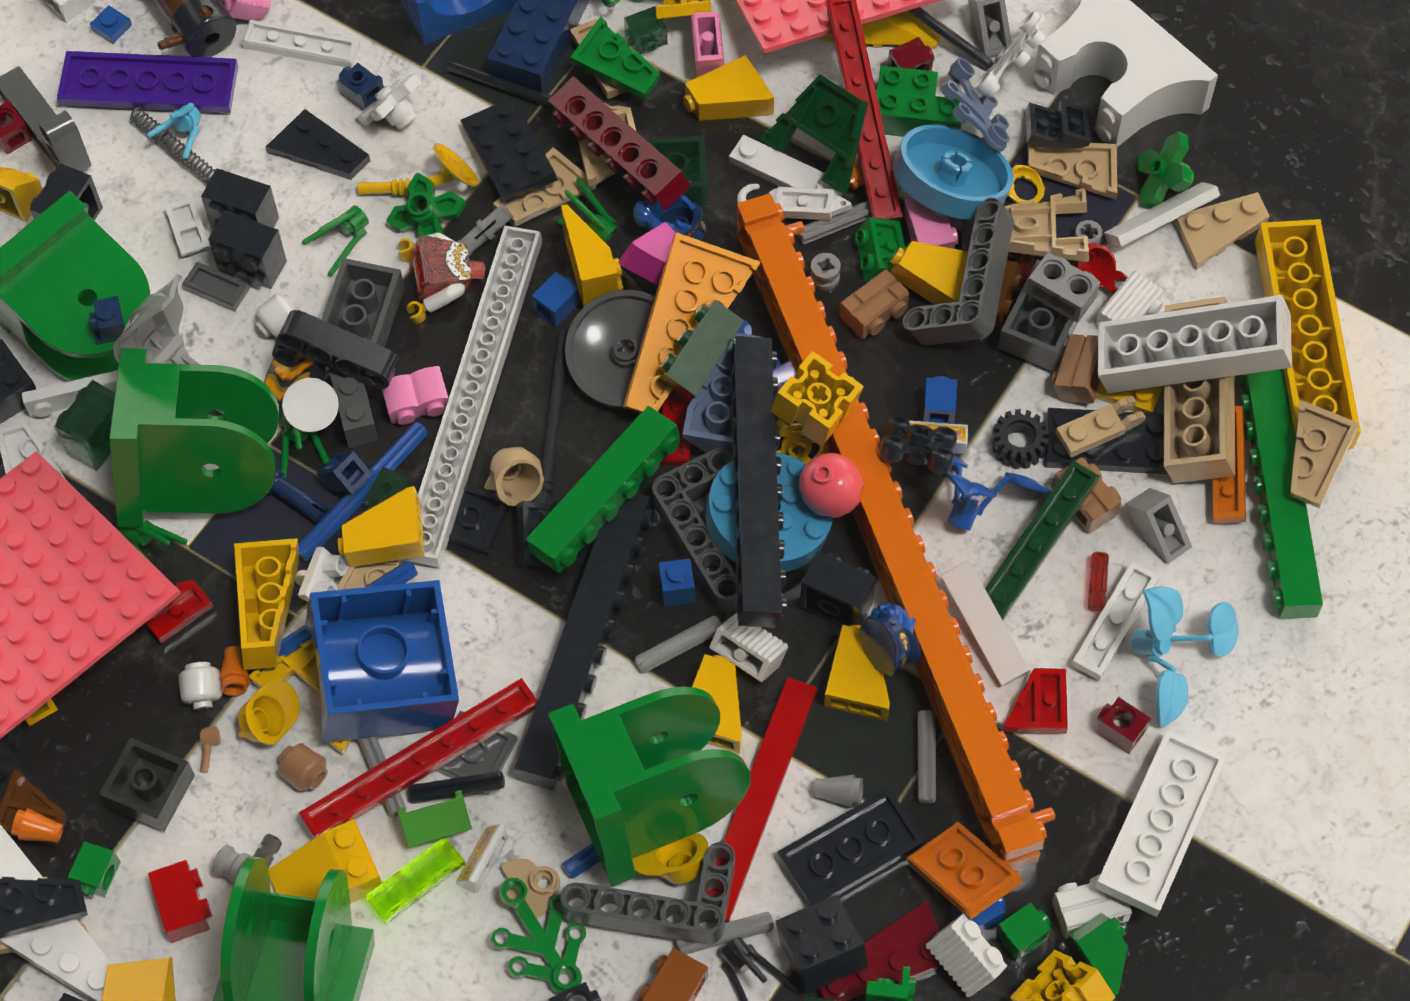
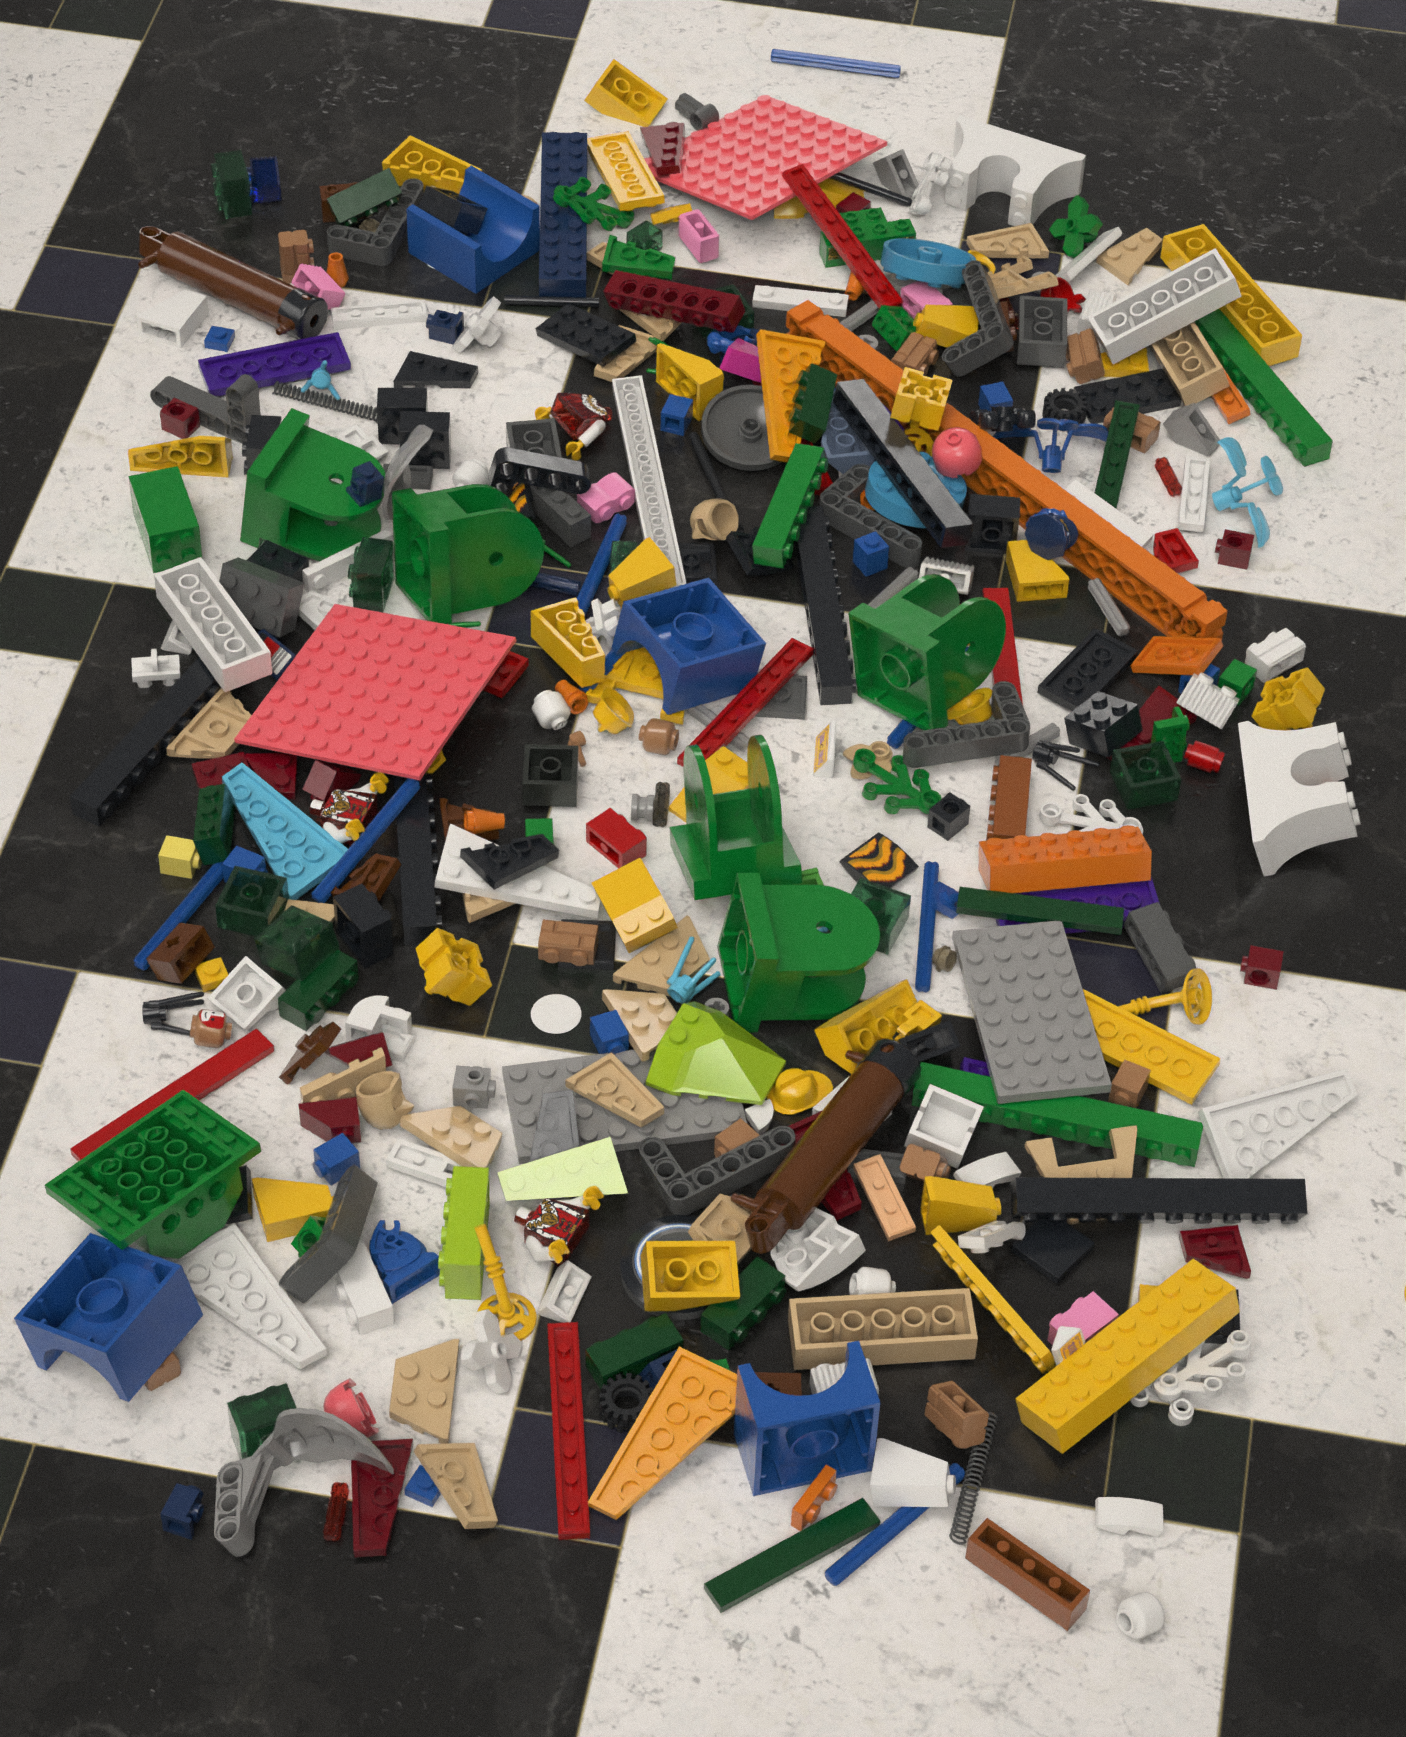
camera: 25 degrees left, 15 degrees down
white sticker [282,378,339,432] -> none
green plant [302,205,369,277] -> none
dark blue brick [316,451,372,495] -> none
yellow dish [358,143,480,196] -> none
clear neon green plate [365,837,466,925] -> none
green plant [386,173,467,252] -> none
bright green hinge [398,790,472,848] -> none
black axle [409,771,505,802] -> none
light grey pin [457,203,514,256] -> none
yellow slope [683,55,774,121] -> none
white plate [737,184,852,220] -> none
dark green wing [759,74,868,194] -> none
light grey cone [814,774,863,807] -> none
sand blue plant [941,57,1010,152] -> none
black slope [1025,101,1091,149] -> none
light grey brick [1026,252,1100,323] -> none
tan hinge [1055,396,1146,457] -> none
green slope [1068,913,1128,996] -> none
white plate [1095,730,1227,917] -> none
tan wing [1290,400,1359,509] -> none

